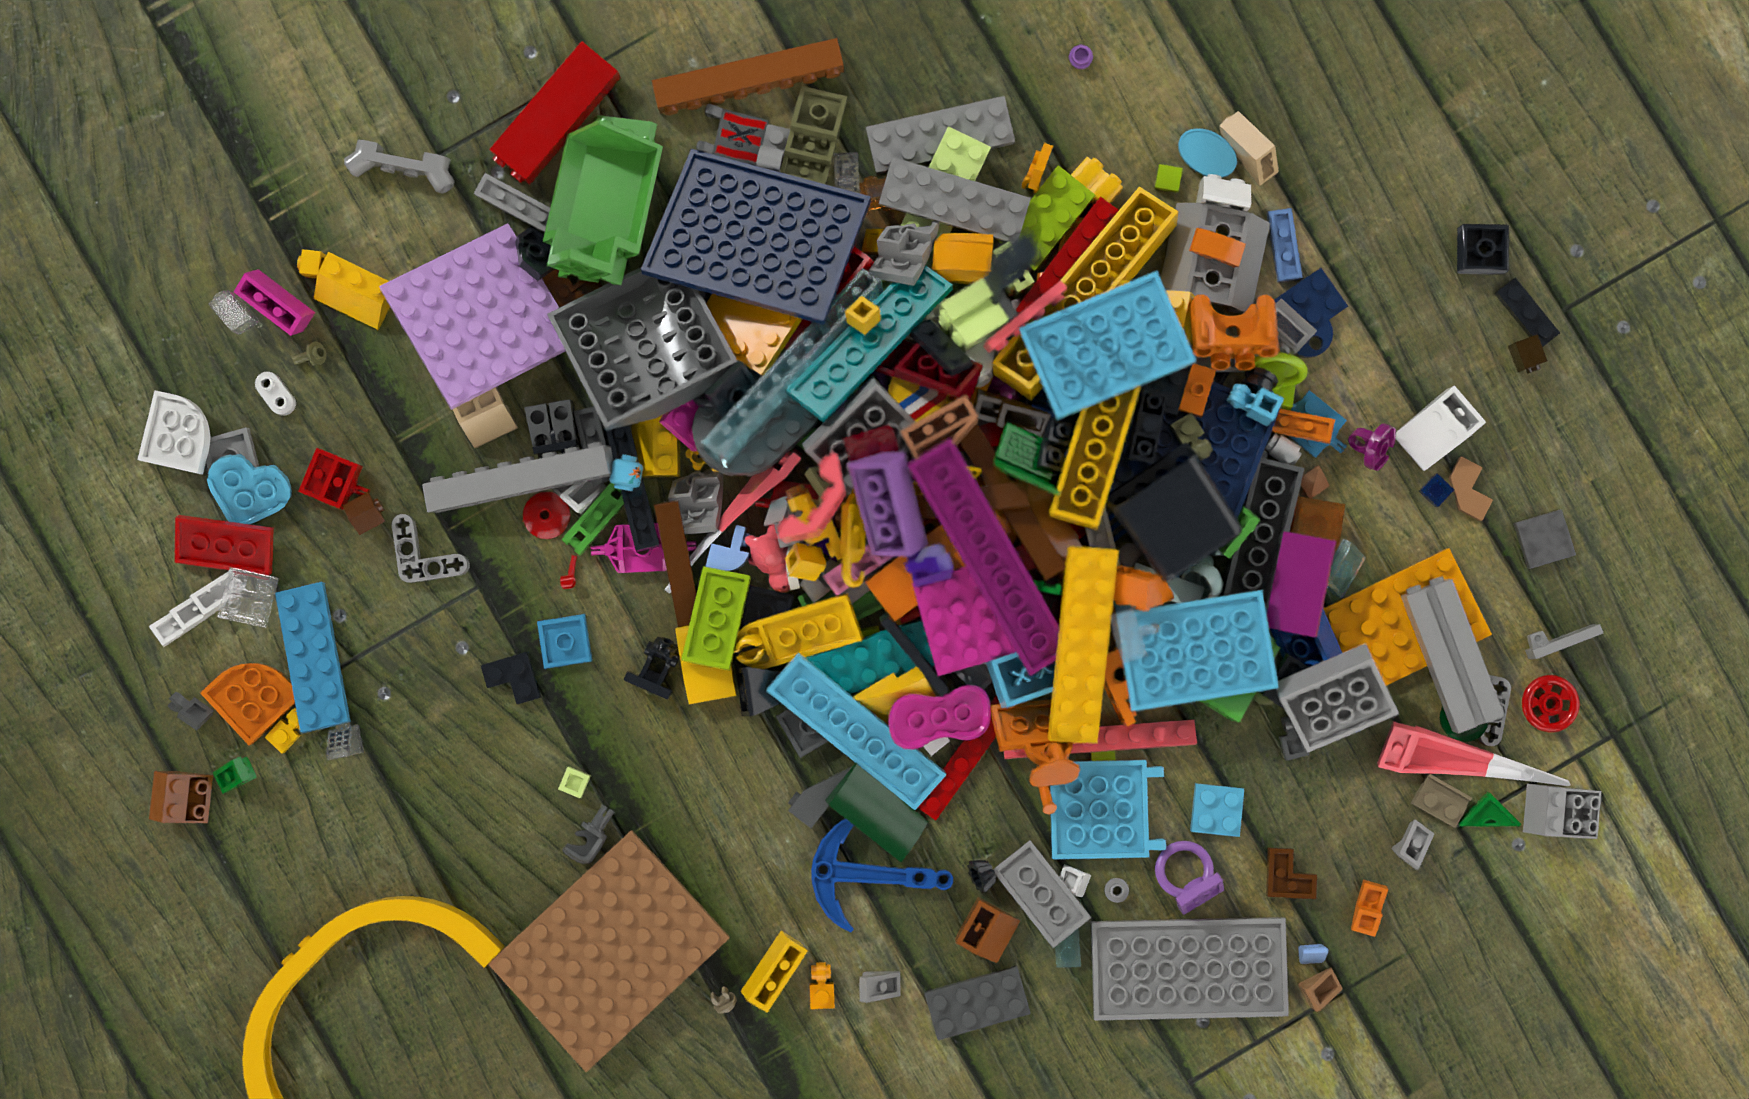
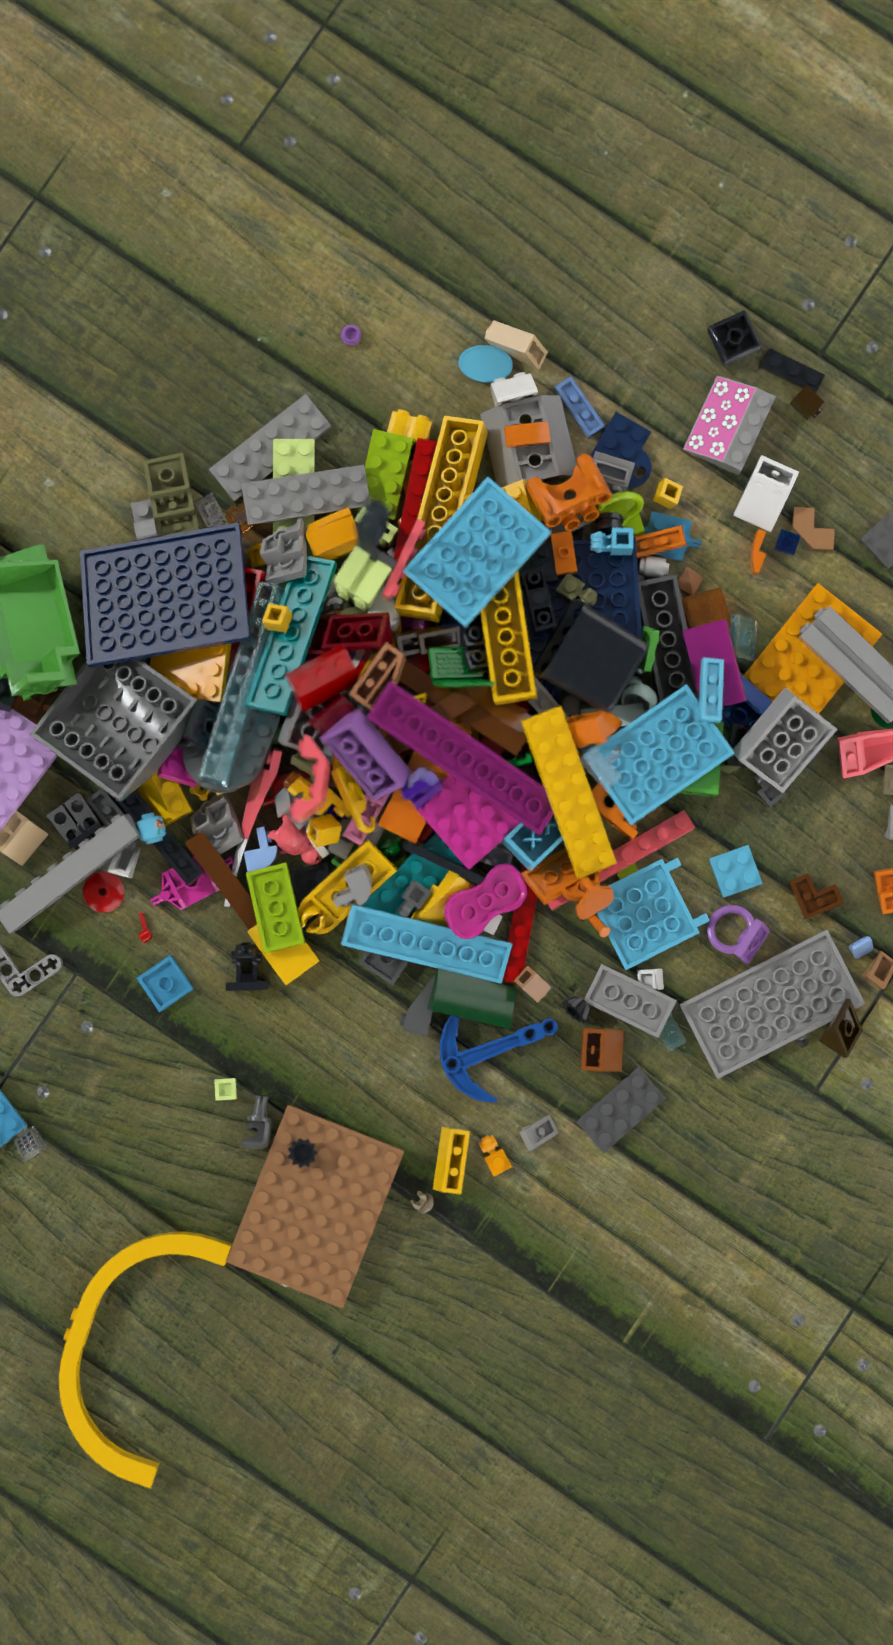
camera: 30 degrees left, 0 degrees up
black plate [480,652,541,705] -> none
bright green plate [562,483,624,556] -> none
dark orange brick [651,38,844,115] -> none
flag [696,104,769,166] -> none
black slope [735,667,781,717] -> none
black plate [910,319,972,377] -> none
light orange plate [1022,143,1053,193] -> none
light grey plate [1104,878,1129,903] -> none
lime tile [1154,164,1183,193] -> none
magenta tile [1348,423,1396,471] -> none
none -> red slope [284,645,358,713]
none -> black piece [288,1138,318,1168]
none -> light grey brick [333,863,372,907]
none -> green plate [379,840,400,856]
none -> dark grey plate [397,880,431,918]
none -> medium nougat brick [514,966,552,1003]
none -> yellow plate [653,478,683,509]
none -> slope [683,376,776,475]
none -> medium azure plate [699,657,724,723]
none -> orange slope [750,529,766,576]
none -> dark brown slope [819,999,863,1058]

